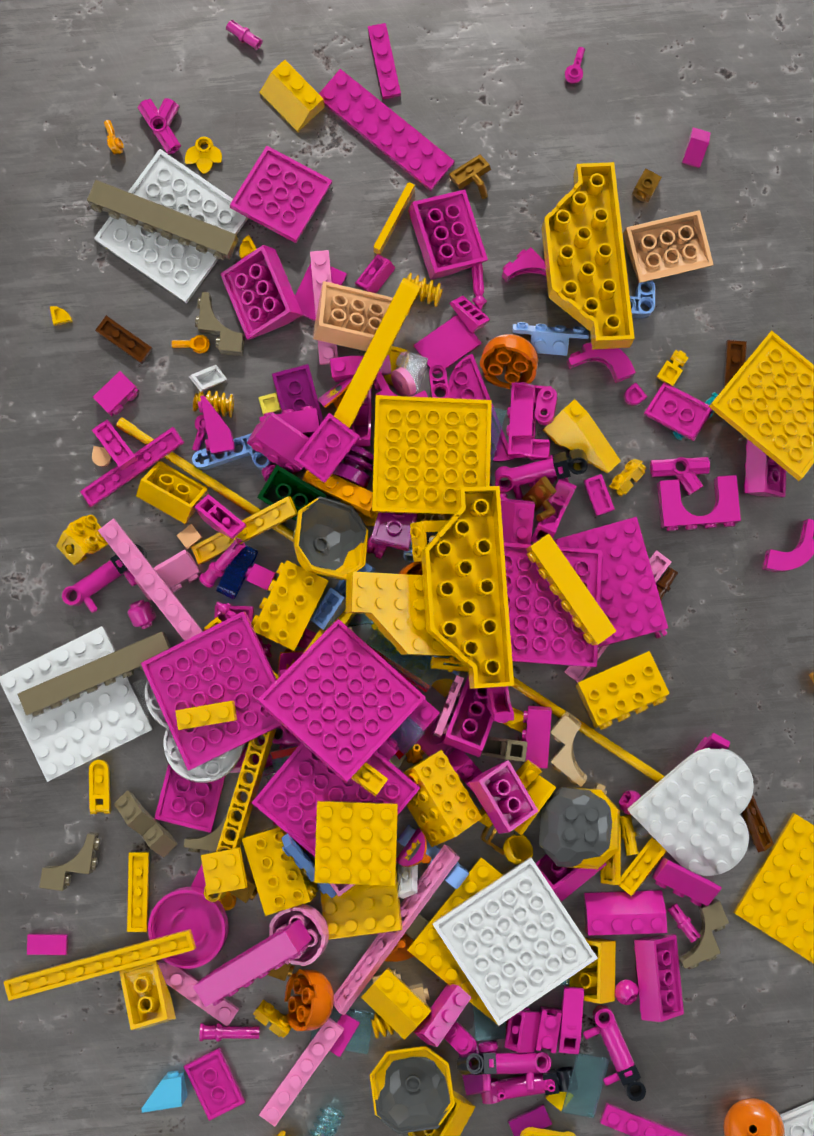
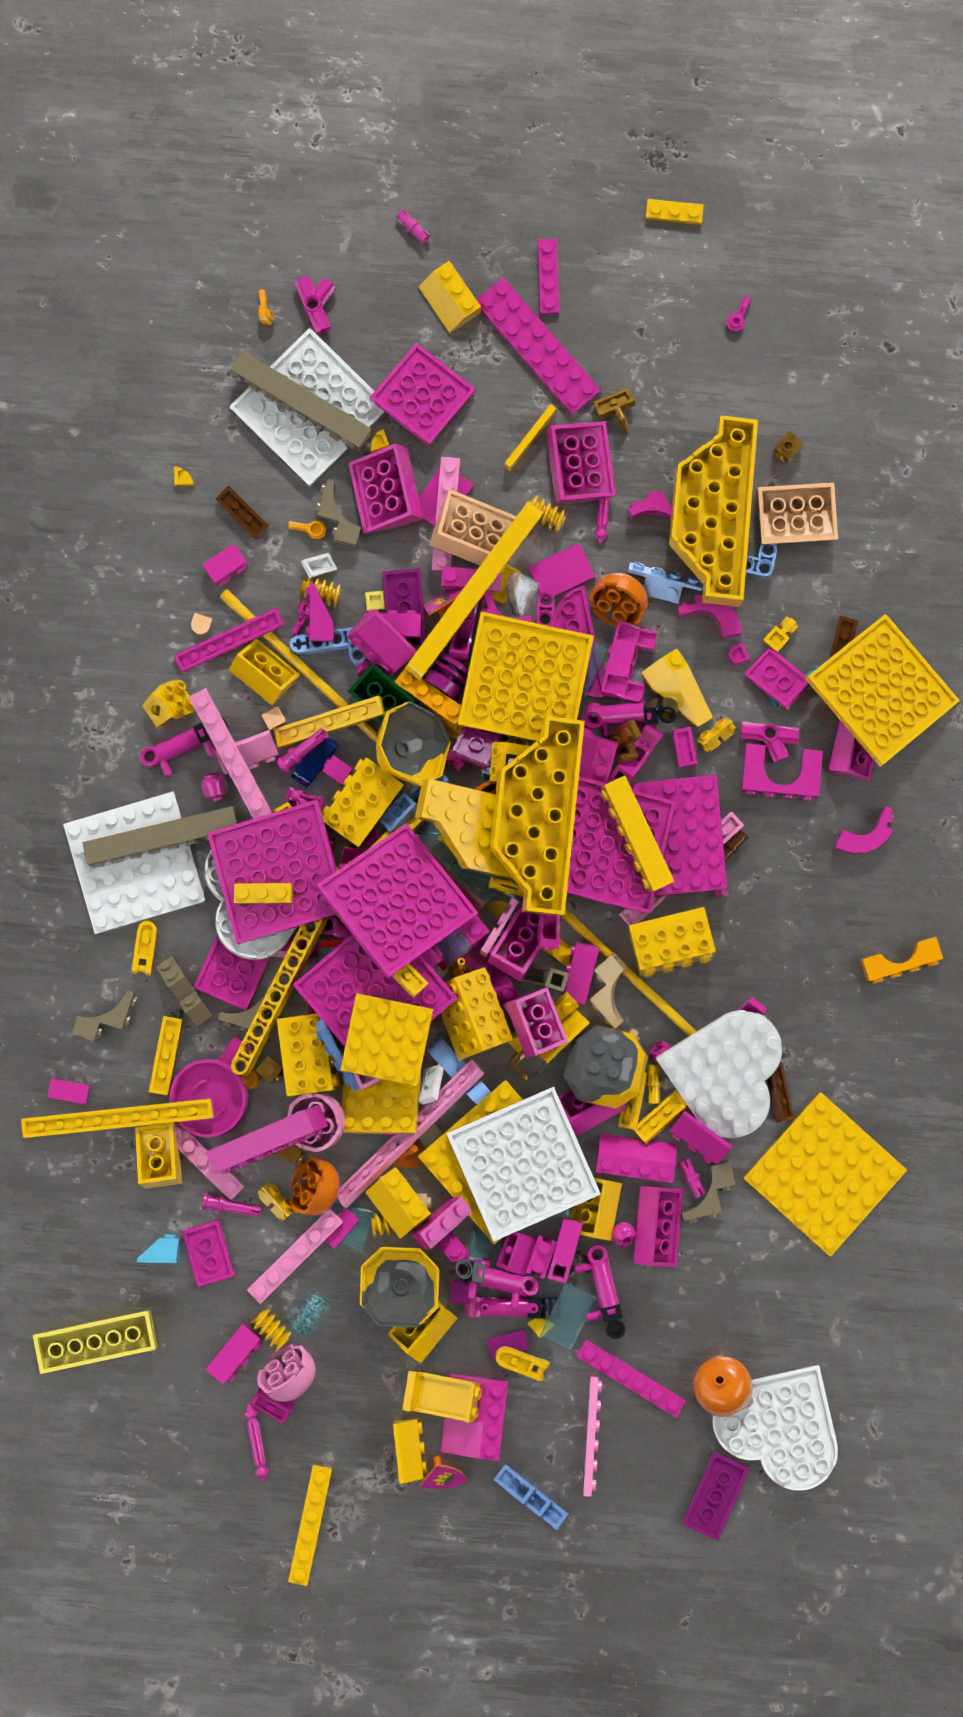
camera: 10 degrees right, 0 degrees up
dark pink plate [92,419,137,471] -> none
yellow plate [185,137,222,174] -> none
dark pink slope [195,494,246,539] -> none
yellow plate [201,847,248,895] -> none
dark pink tile [294,413,360,483] -> none
dark pink slope [355,254,395,293] -> none
bright pink piece [391,367,416,397] -> none
dark pink shield [396,828,432,867] -> none
dark pink slope [449,296,490,333] -> none
yellow hair [503,835,533,865] -> none
dark pink plate [535,387,558,425] -> none
dark pink slope [682,127,711,168] -> none

